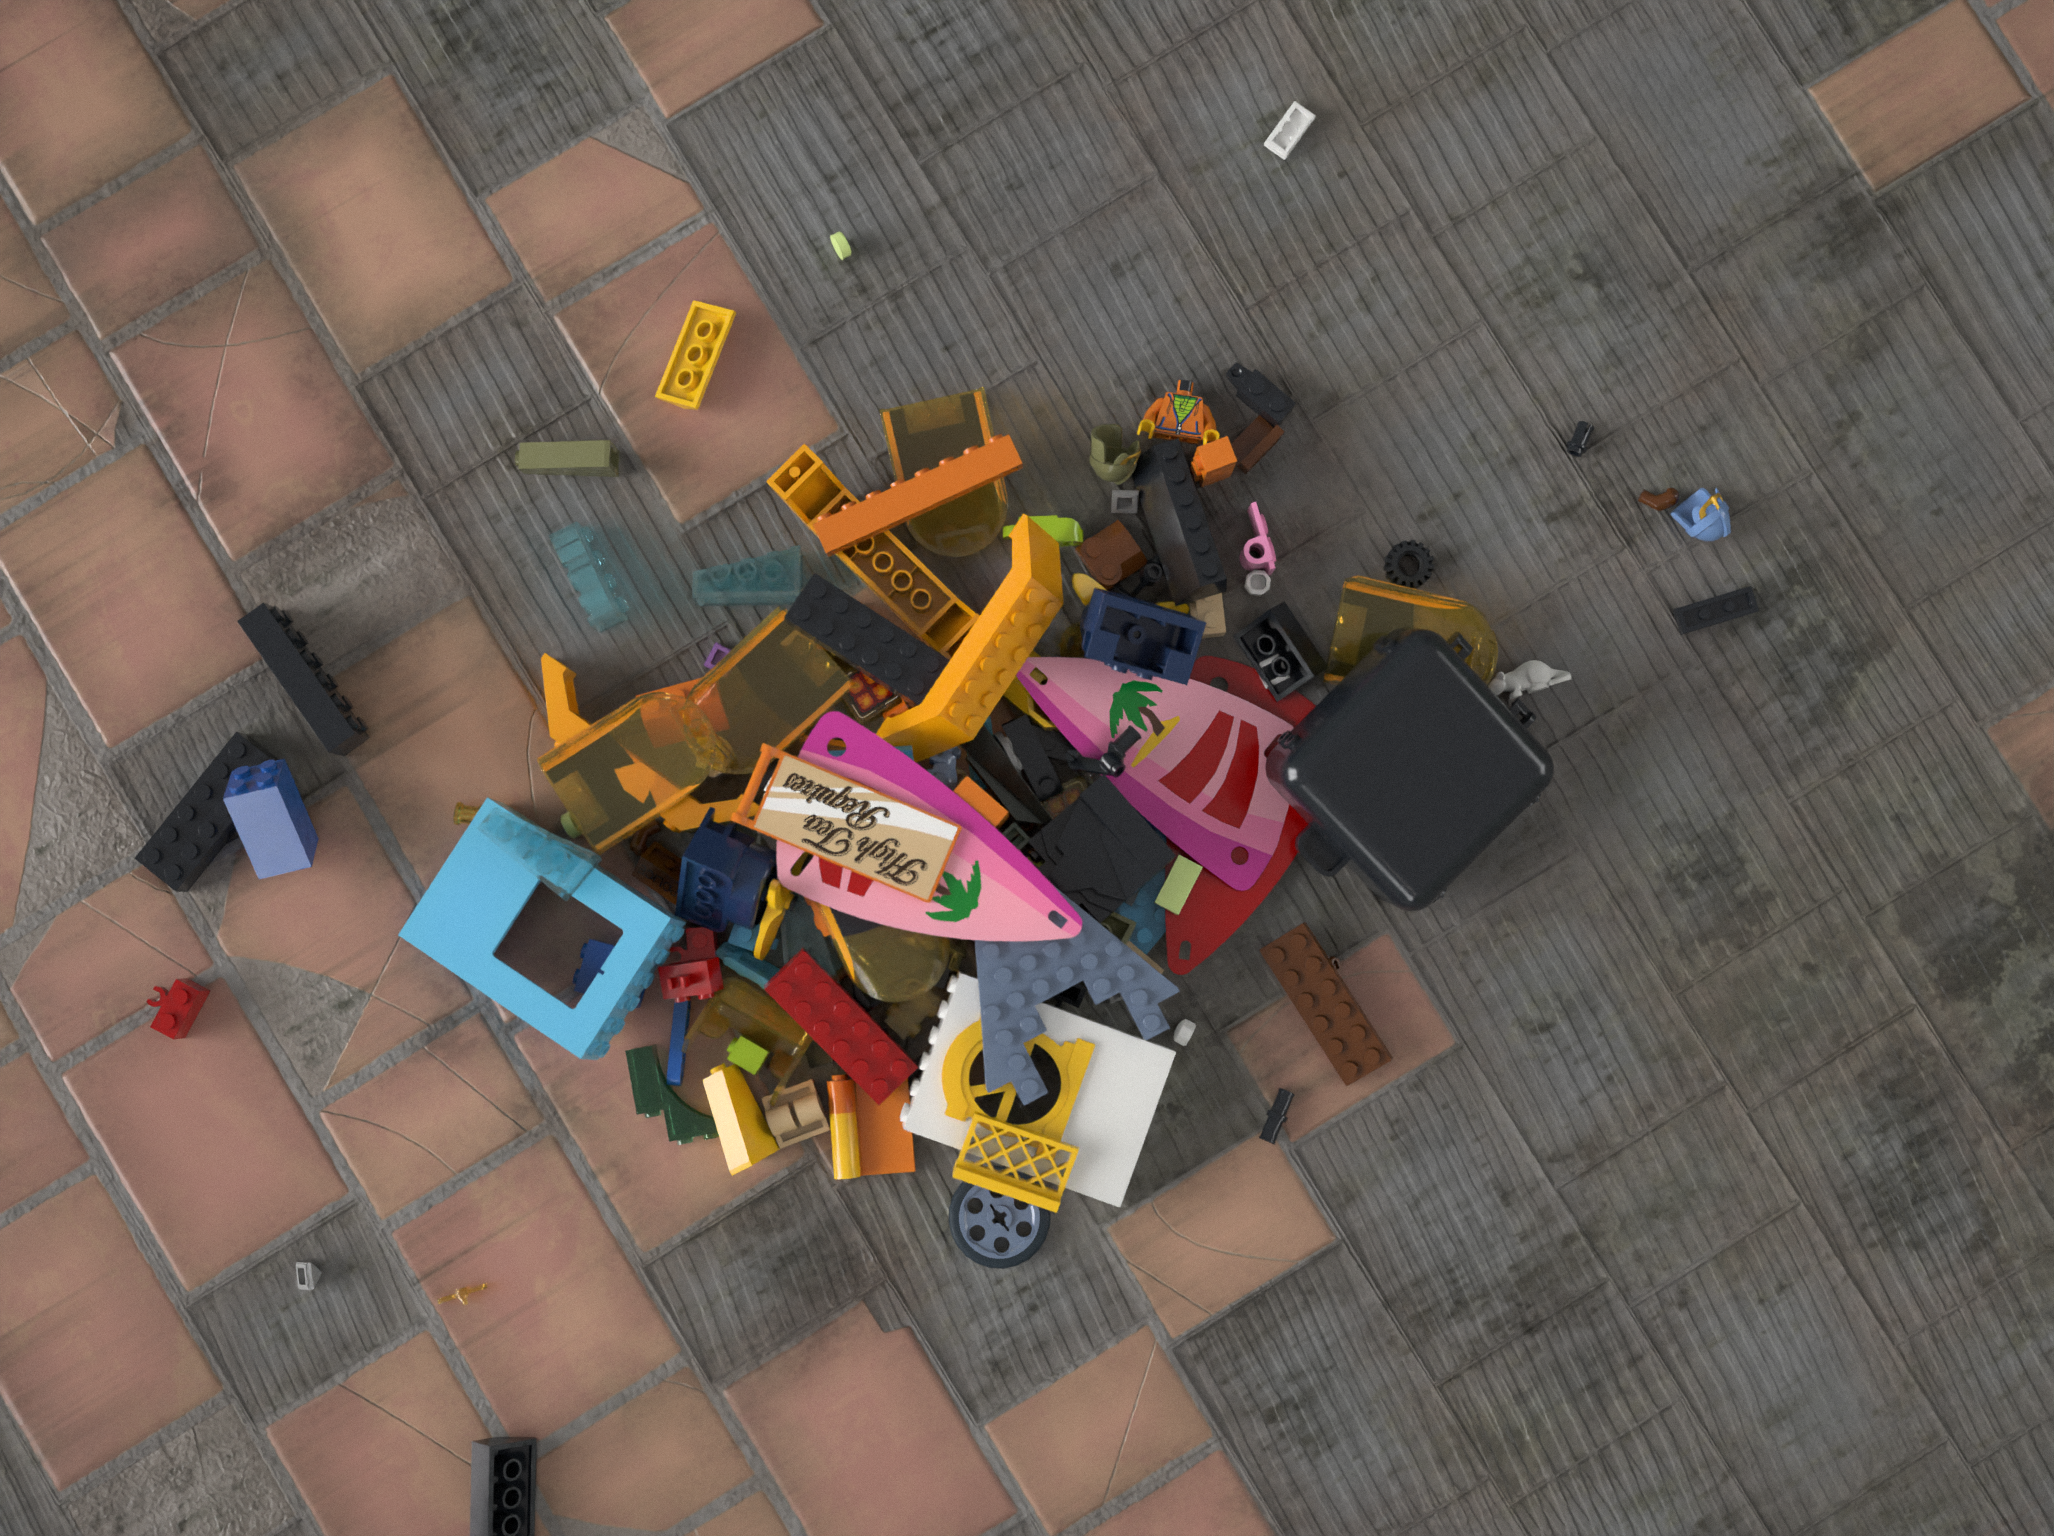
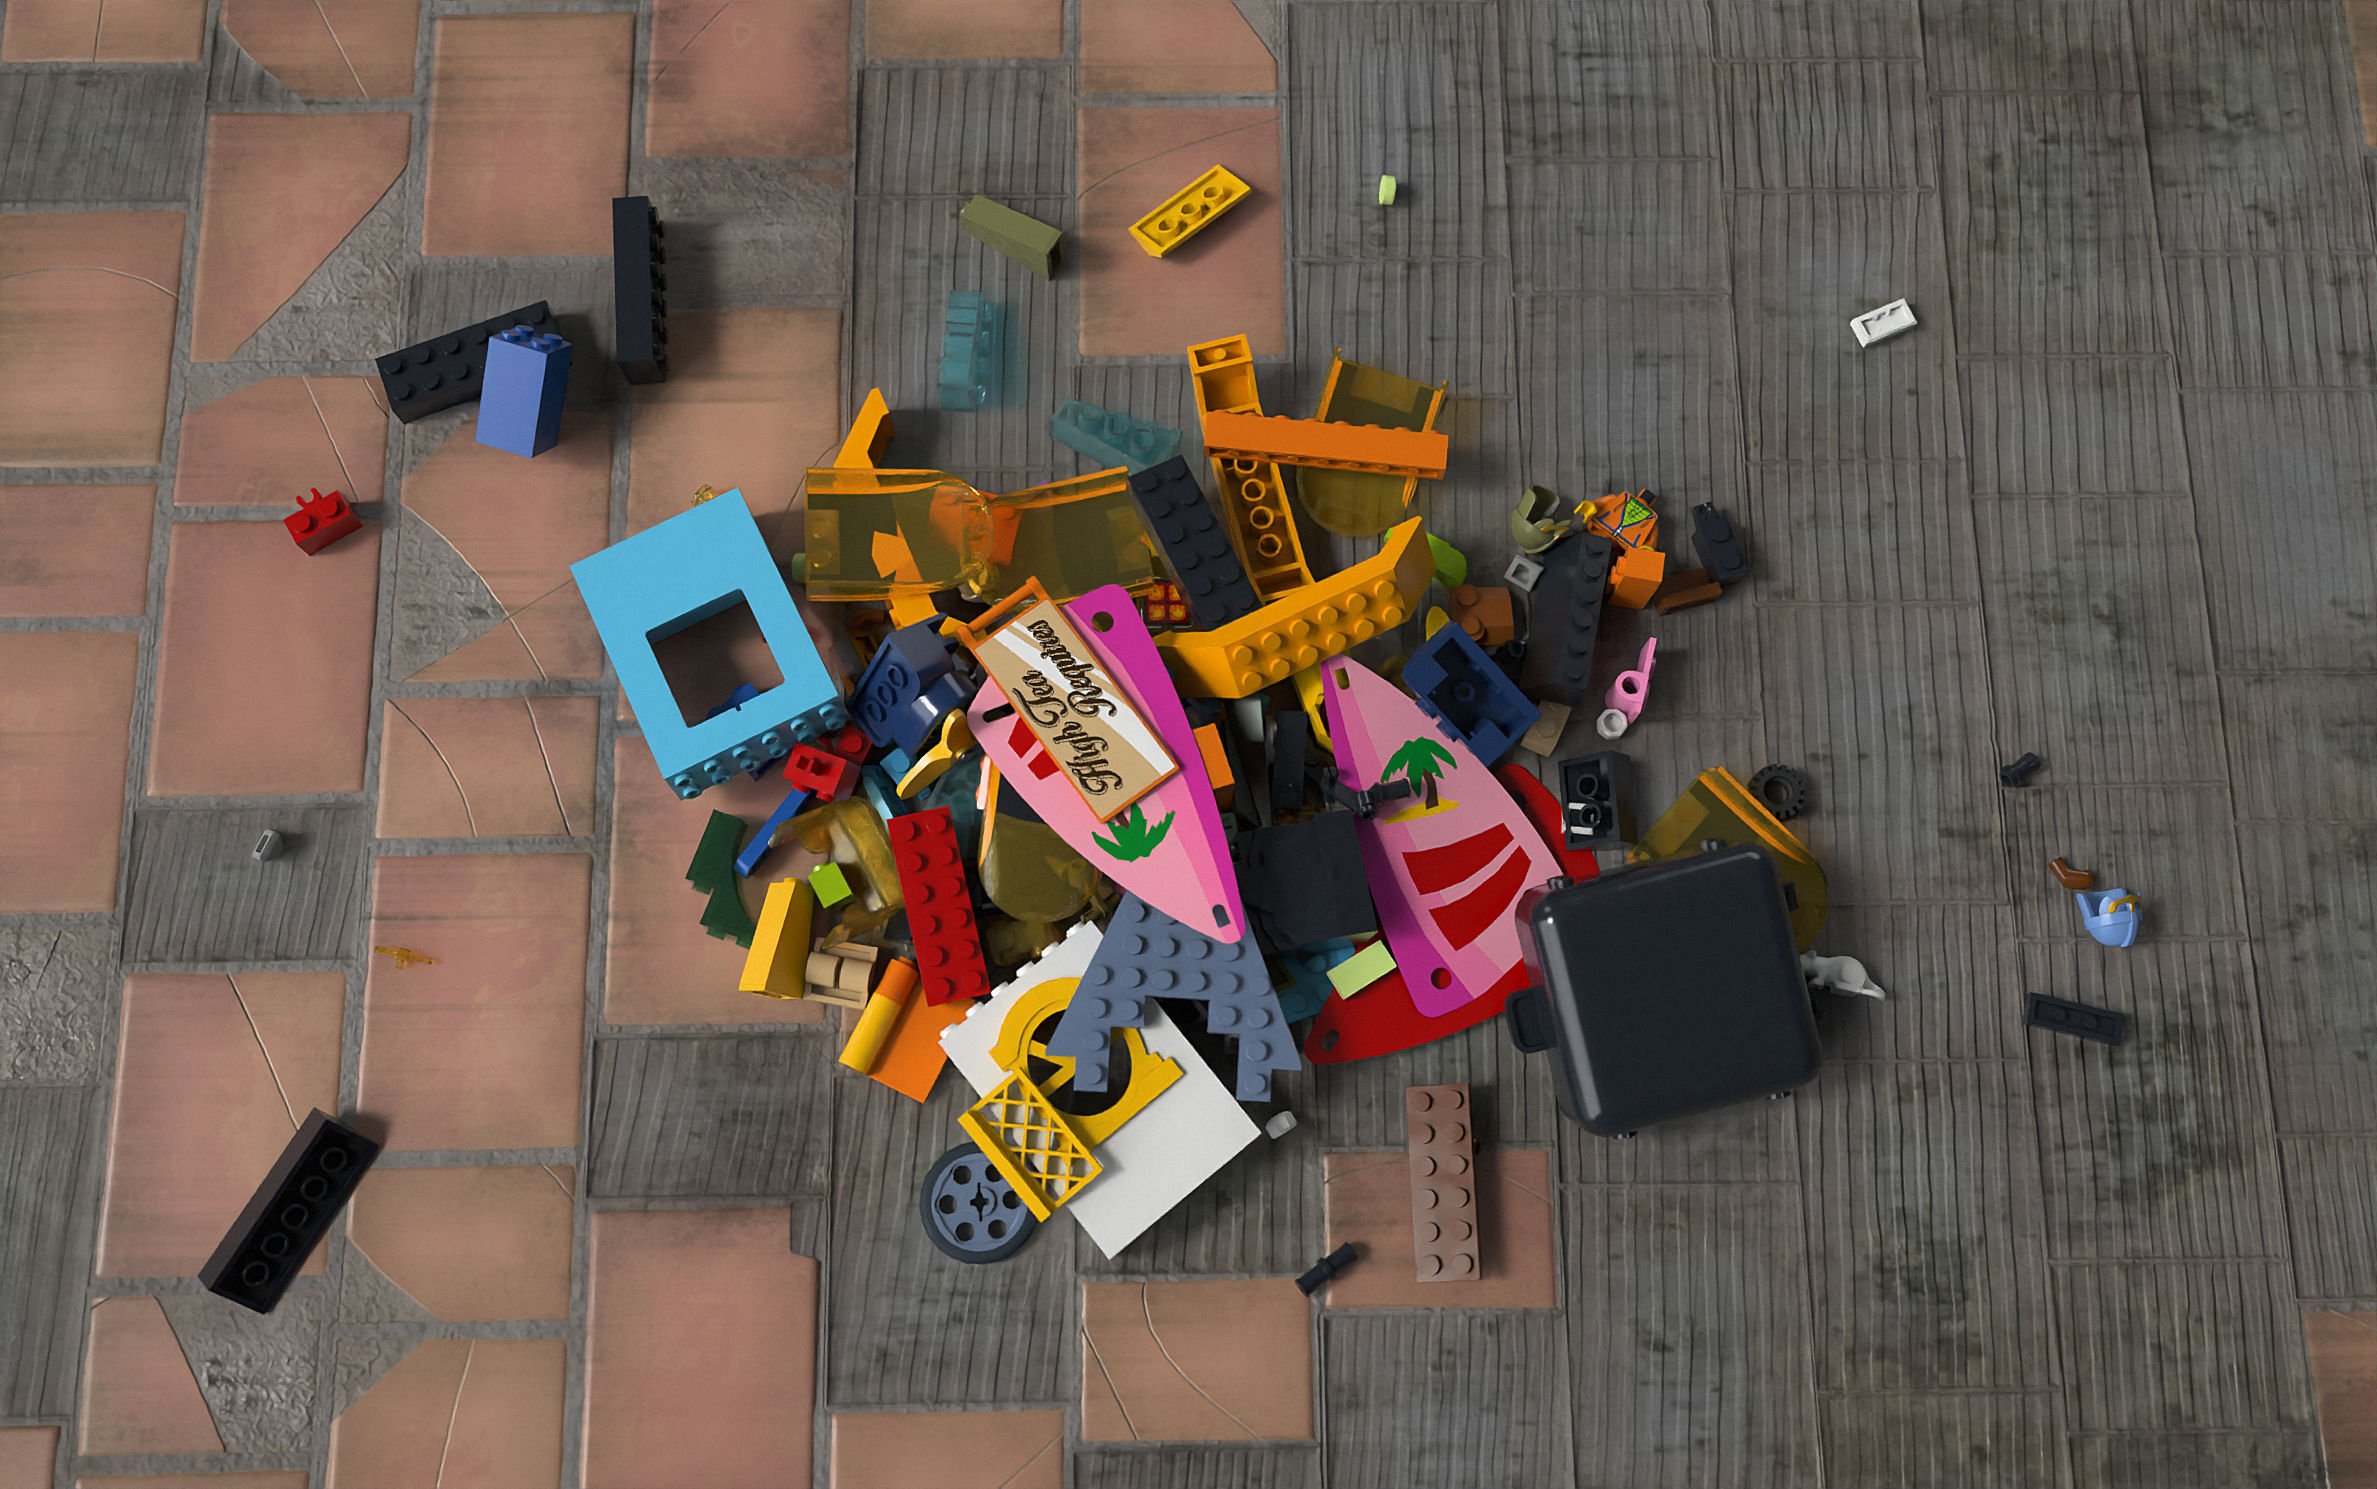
camera: 25 degrees right, 10 degrees down
clear light blue wedge [477,807,602,902] -> none

